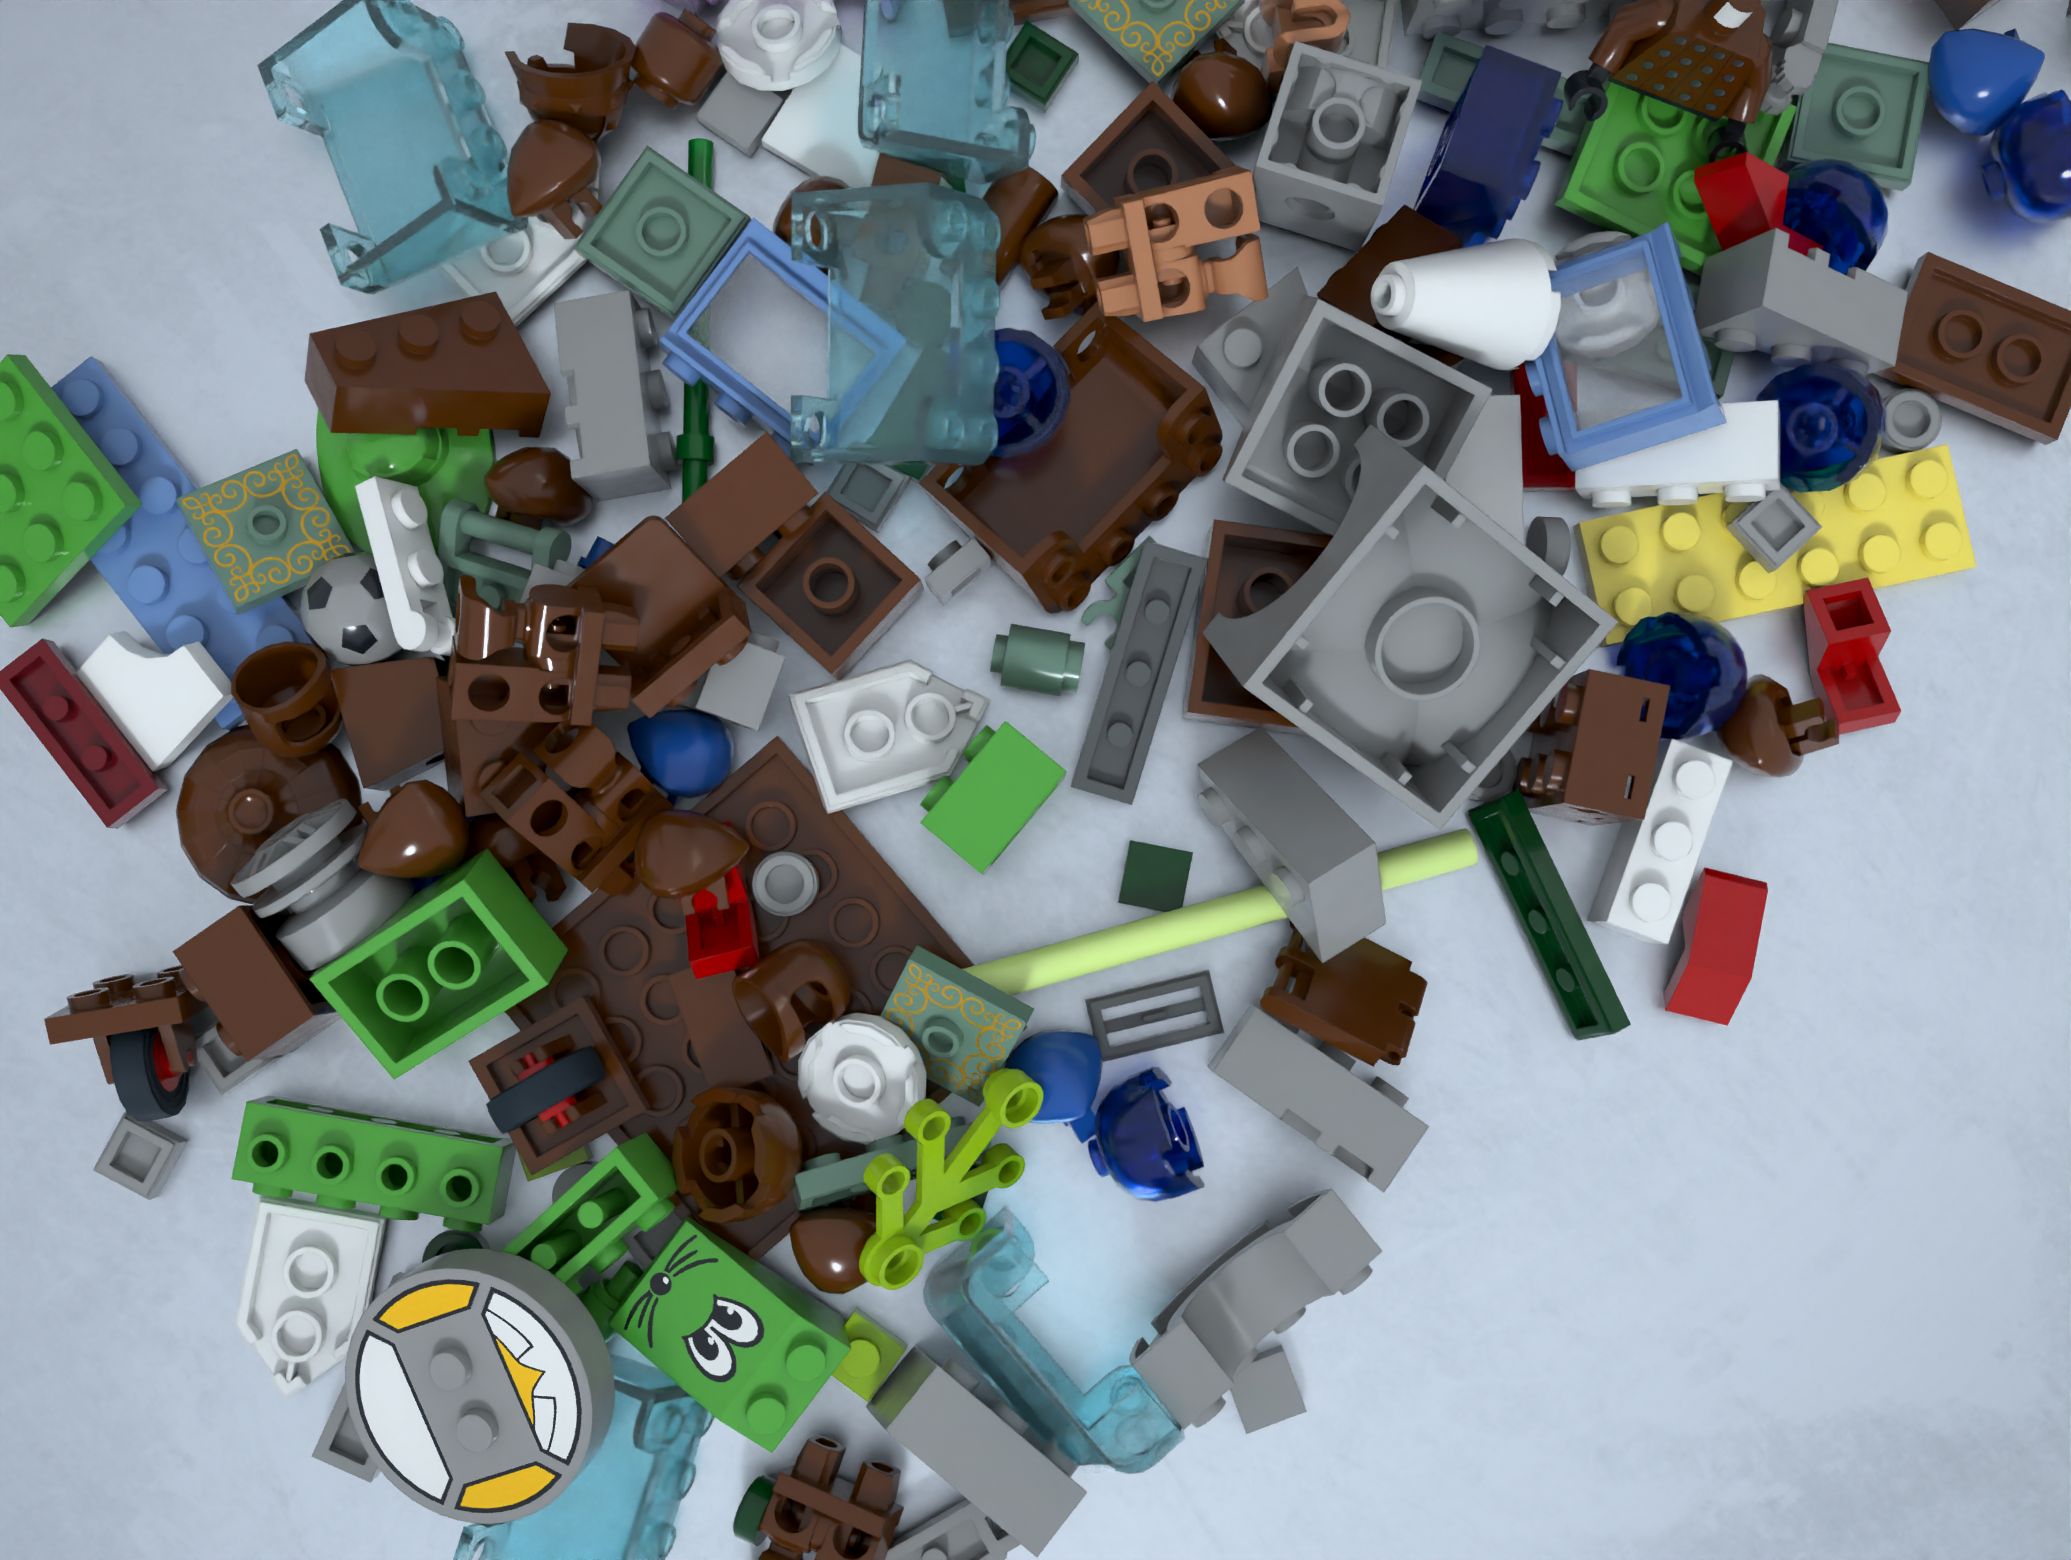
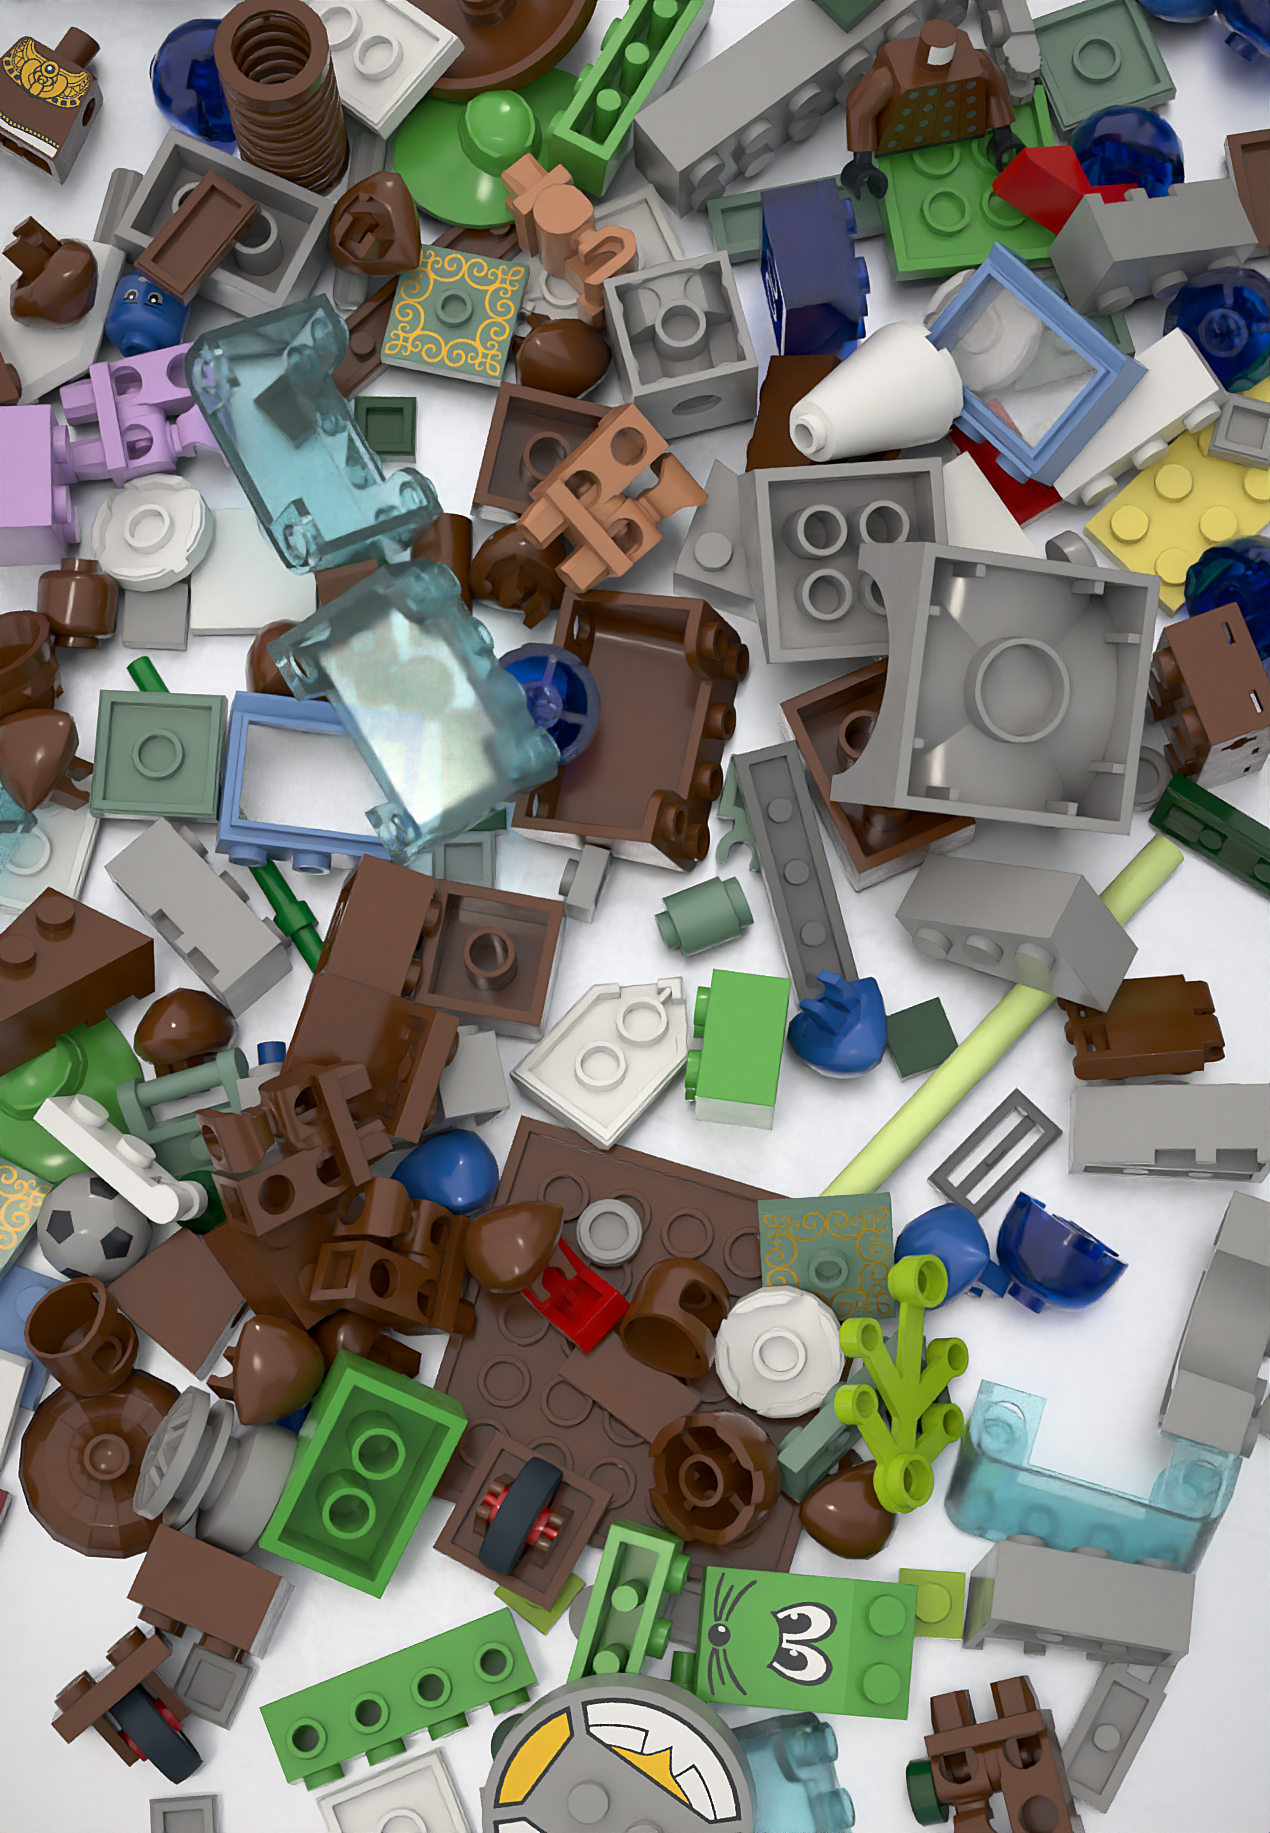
camera: 25 degrees left, 10 degrees down
none -> blue piece [787,969,888,1079]

